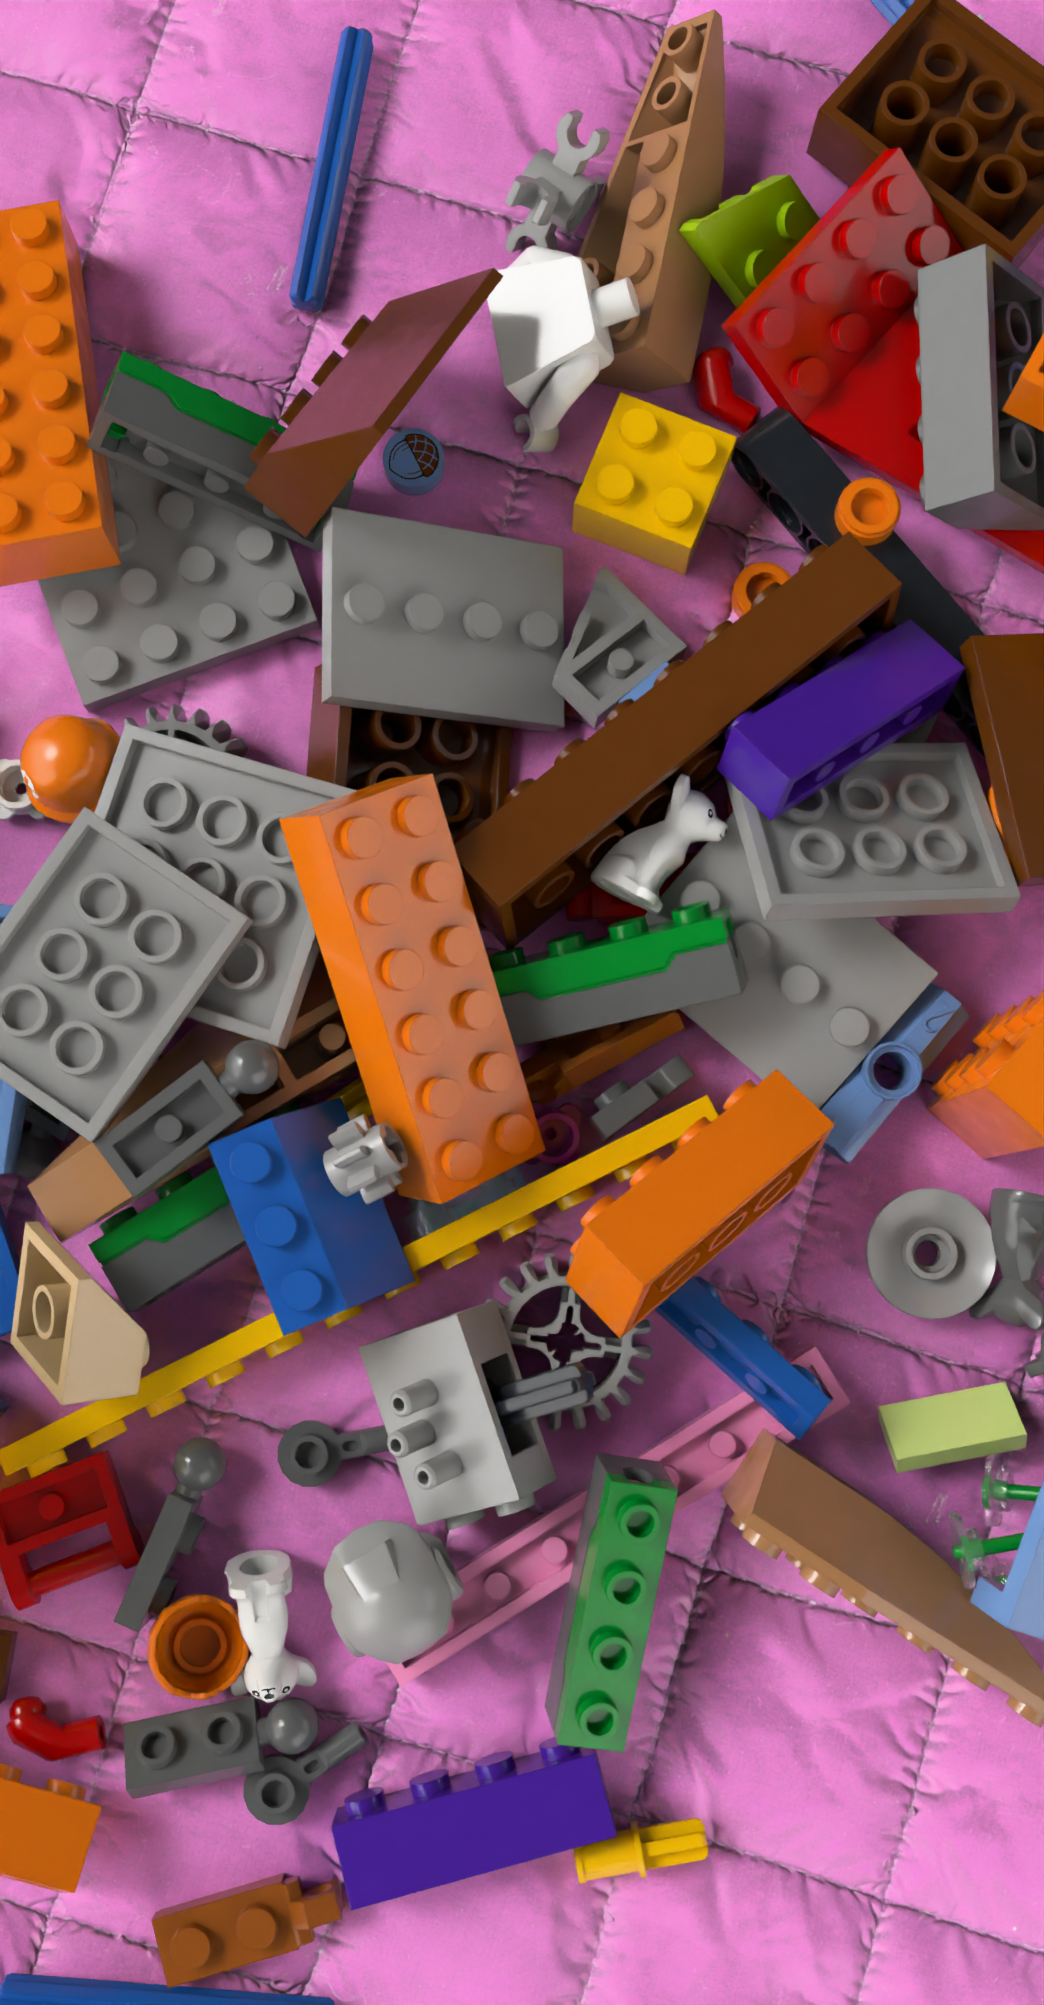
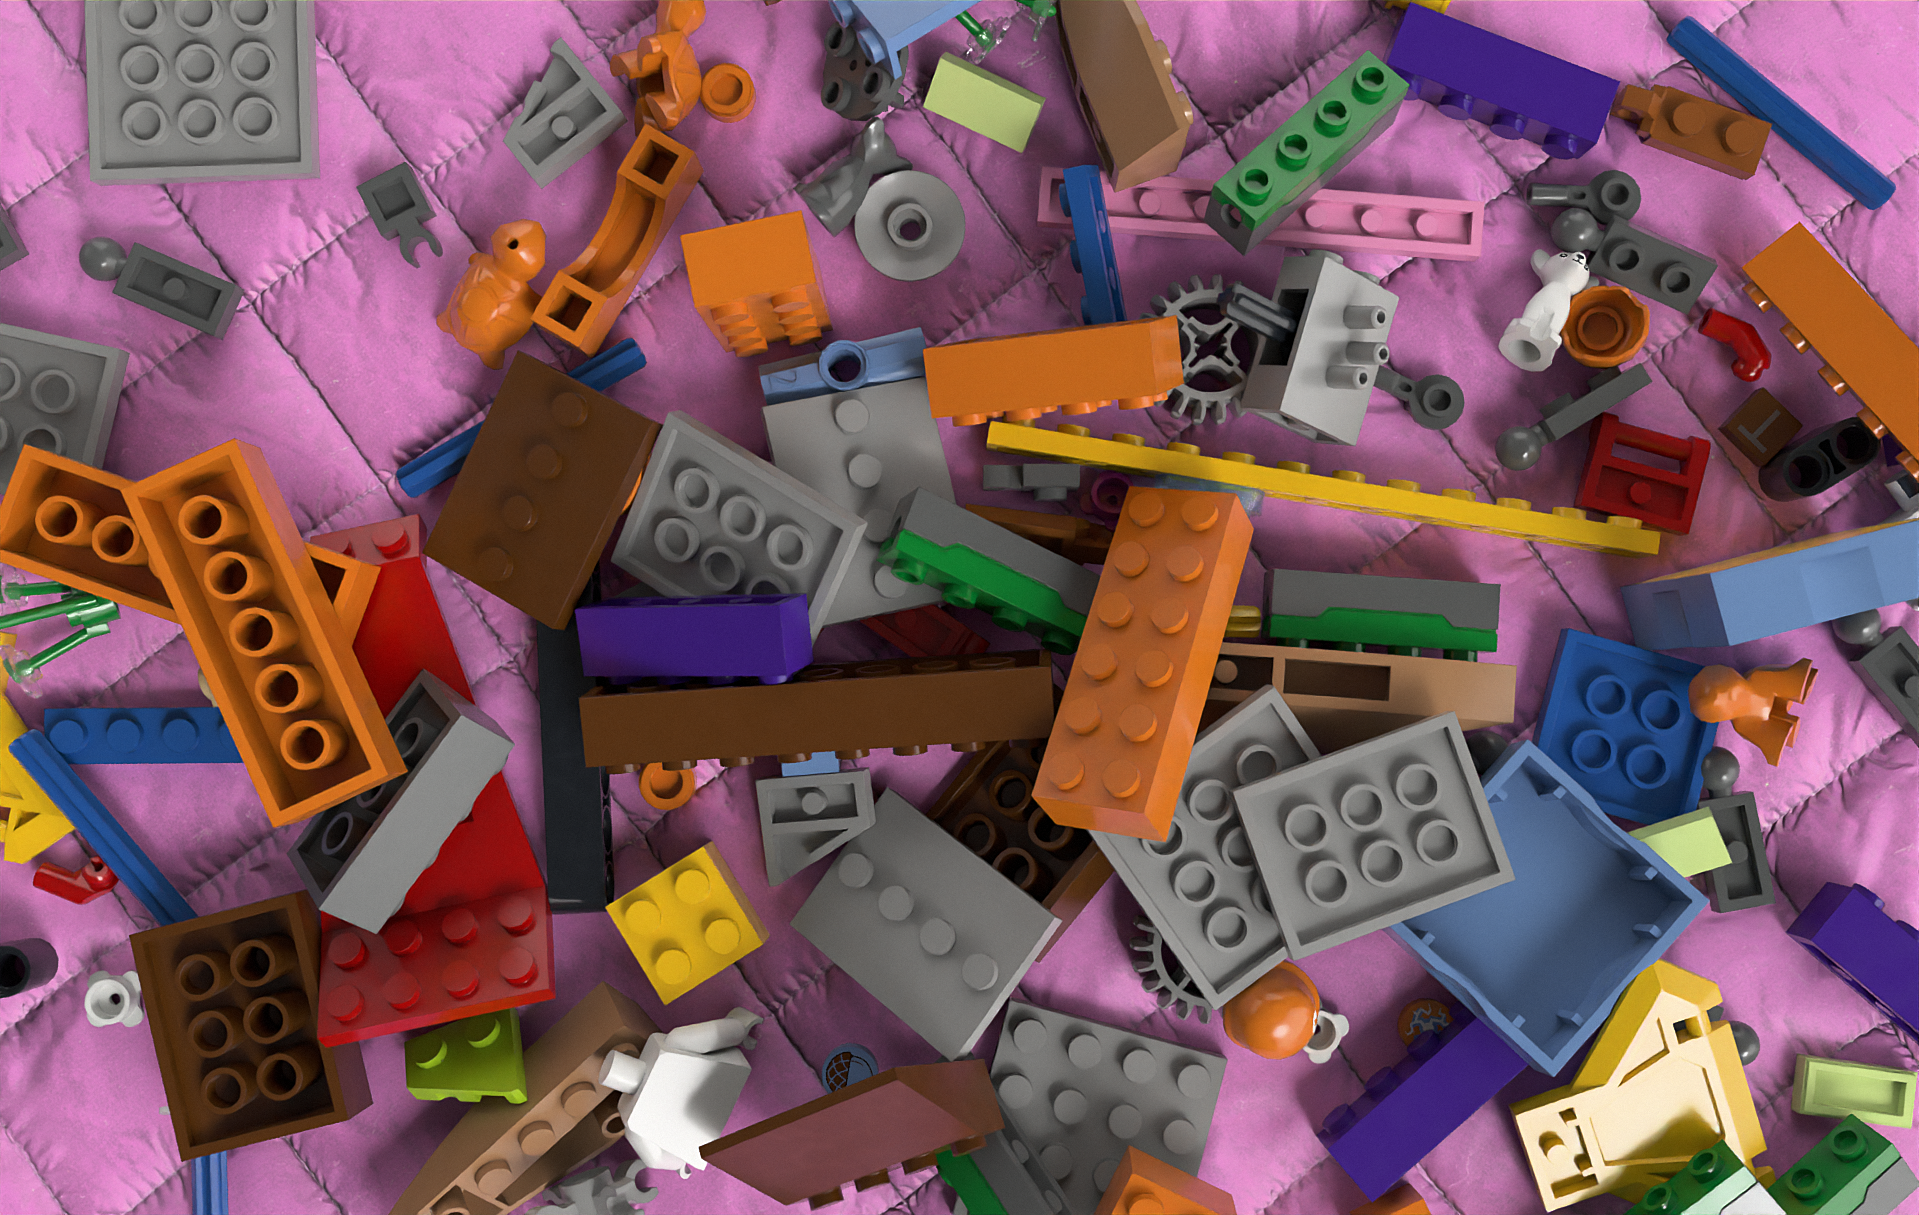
camera: 145 degrees left, 5 degrees up
tan slope [10,1221,150,1405] -> none
dark grey plate [94,1040,279,1198] -> none
blue slope [207,1098,416,1336] -> none
light grey gear [323,1114,408,1204] -> none
light grey helmet [324,1520,464,1664] -> none
white animal [591,774,729,915] -> none
red arm [692,346,761,433] -> none
orange tile [835,477,901,546] -> none

